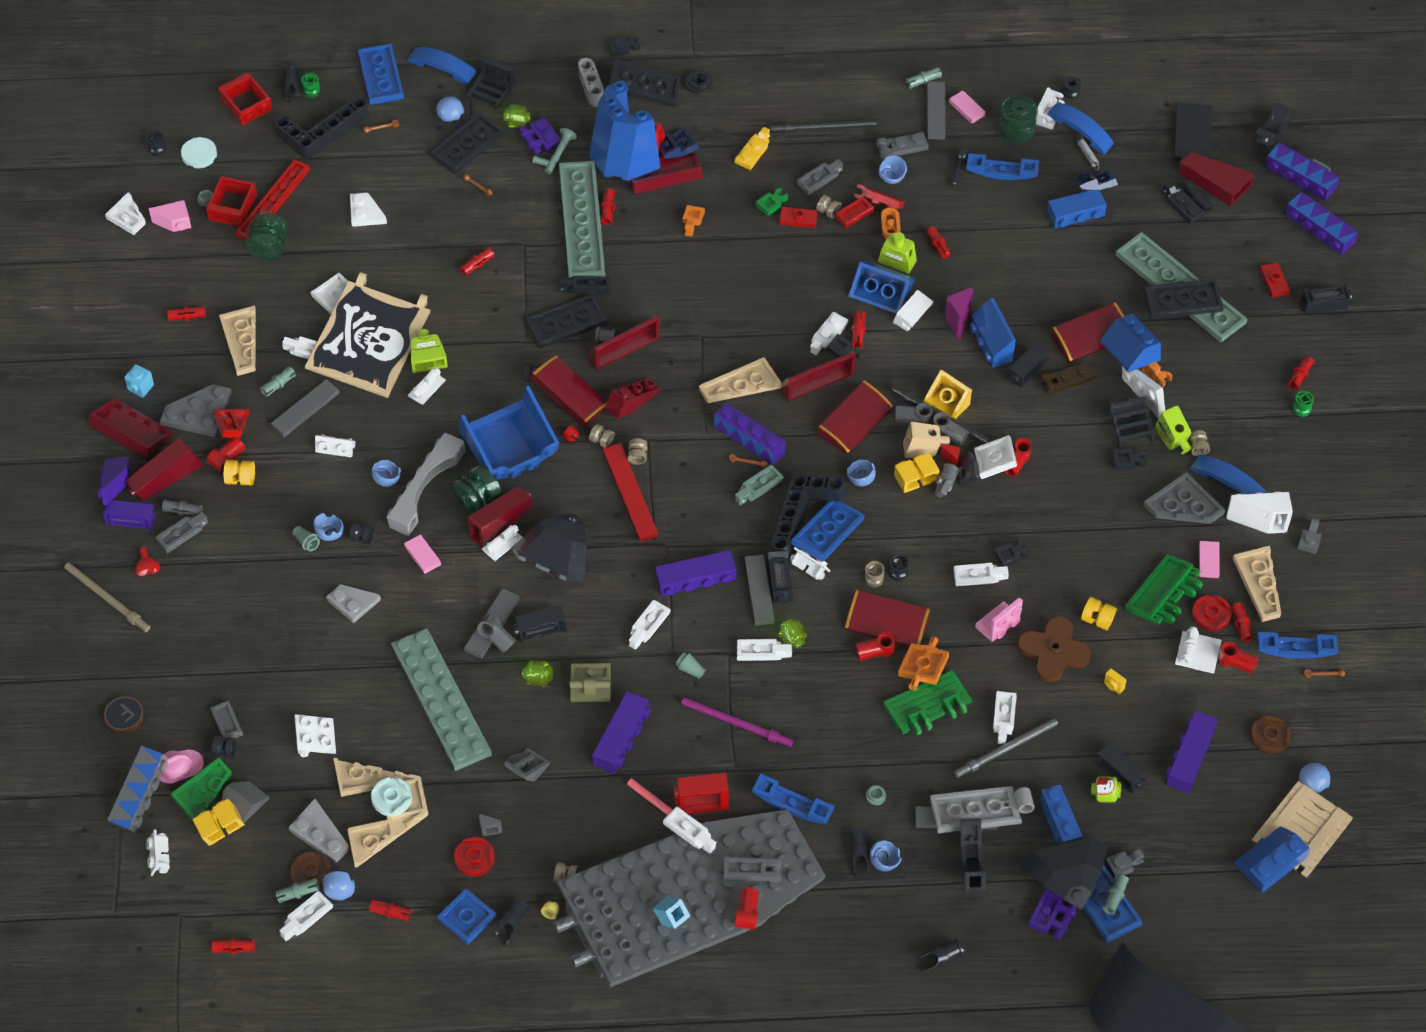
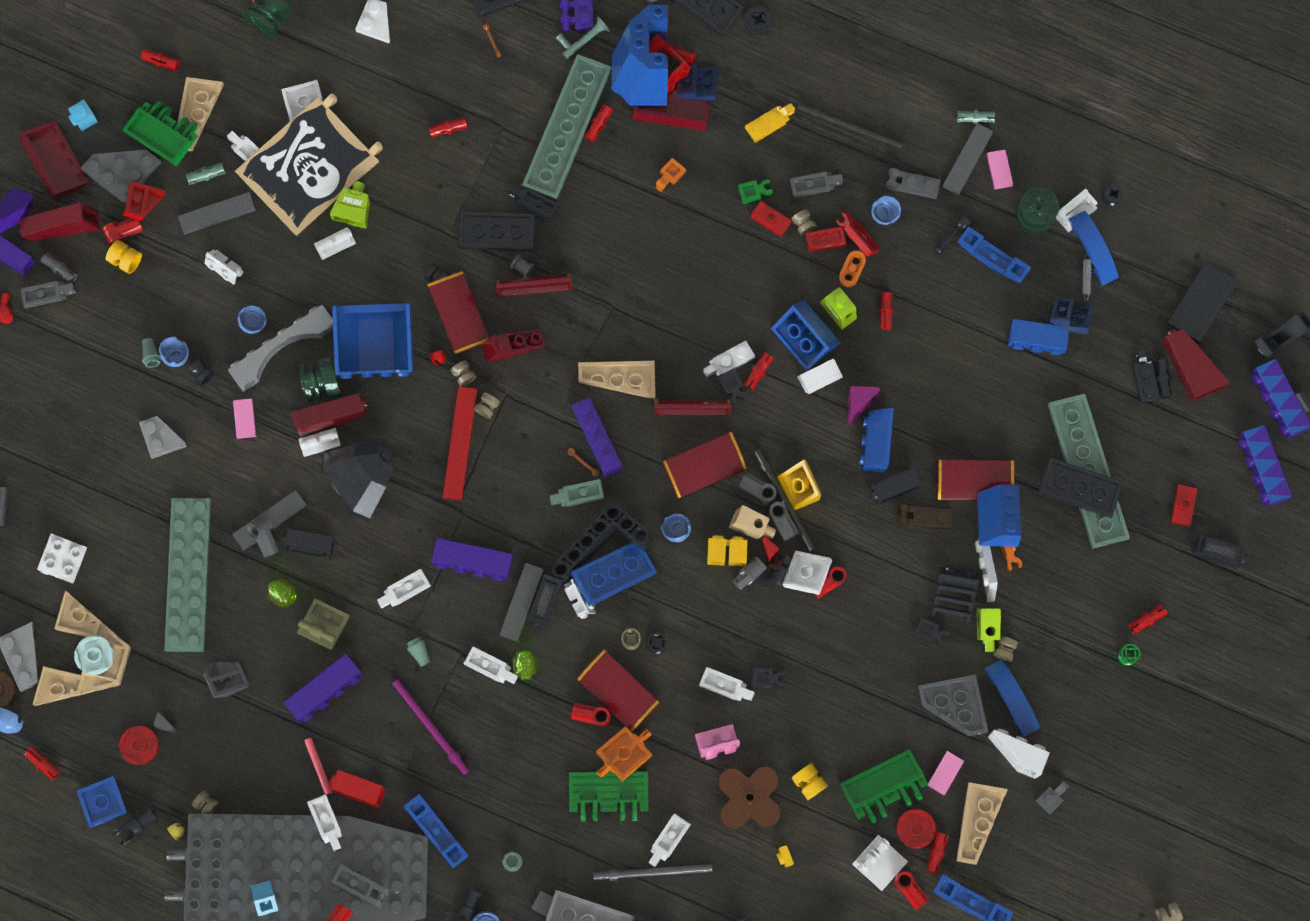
camera: 25 degrees right, 20 degrees up
none -> green hinge [122,101,198,167]

